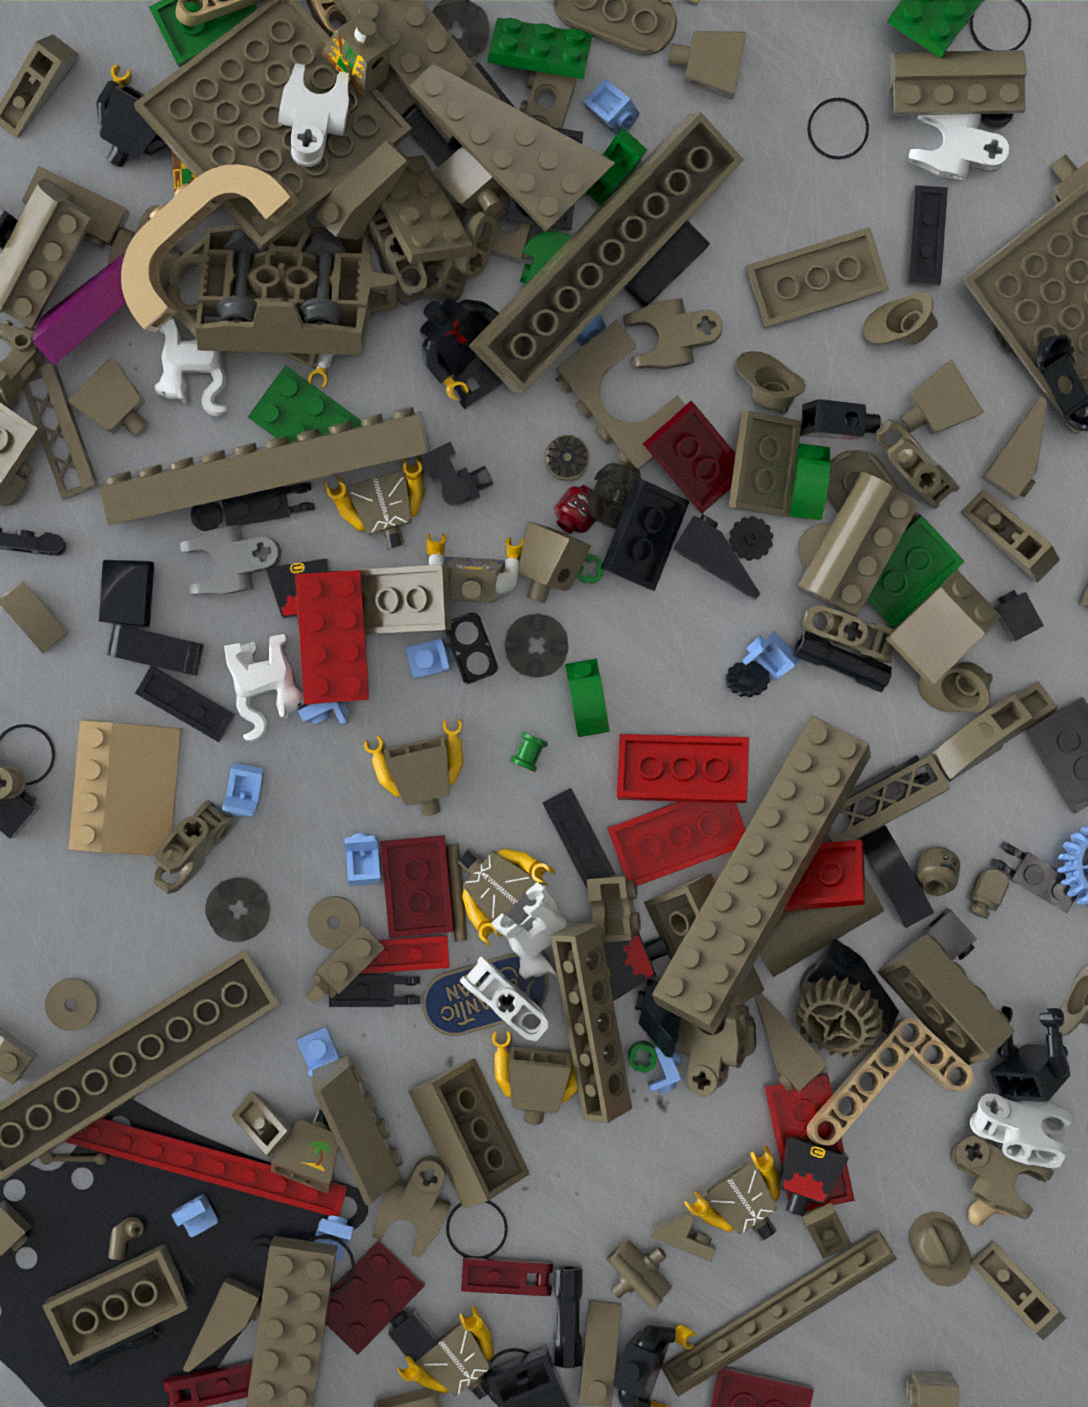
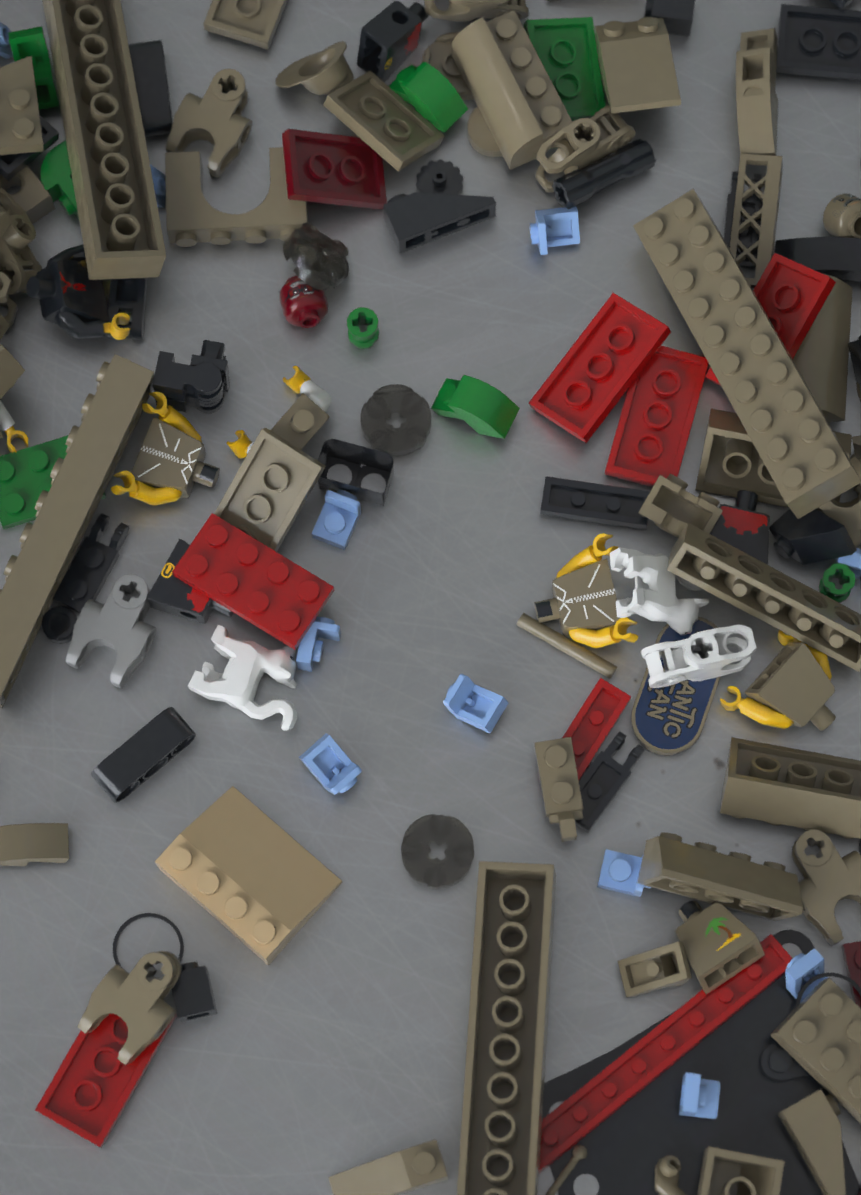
camera: 55 degrees left, 15 degrees down
dark tan piece [45,978,98,1031] -> none
black piece [98,560,154,628] -> none
black plate [135,666,236,742] -> none
dark tan piece [154,800,235,894] -> none
dark tan piece [308,896,360,949] -> none
dark tan torso [364,718,463,816] -> none
dark red plate [380,835,454,938] -> none
green bush [509,731,548,772] -> none
dark tan torso [519,521,591,603] -> none
dark tan wheel [545,435,590,481] -> none
black plate [601,478,690,591] -> none
black piece [725,661,770,697] -> none
dark tan piece [918,662,993,712] -> none

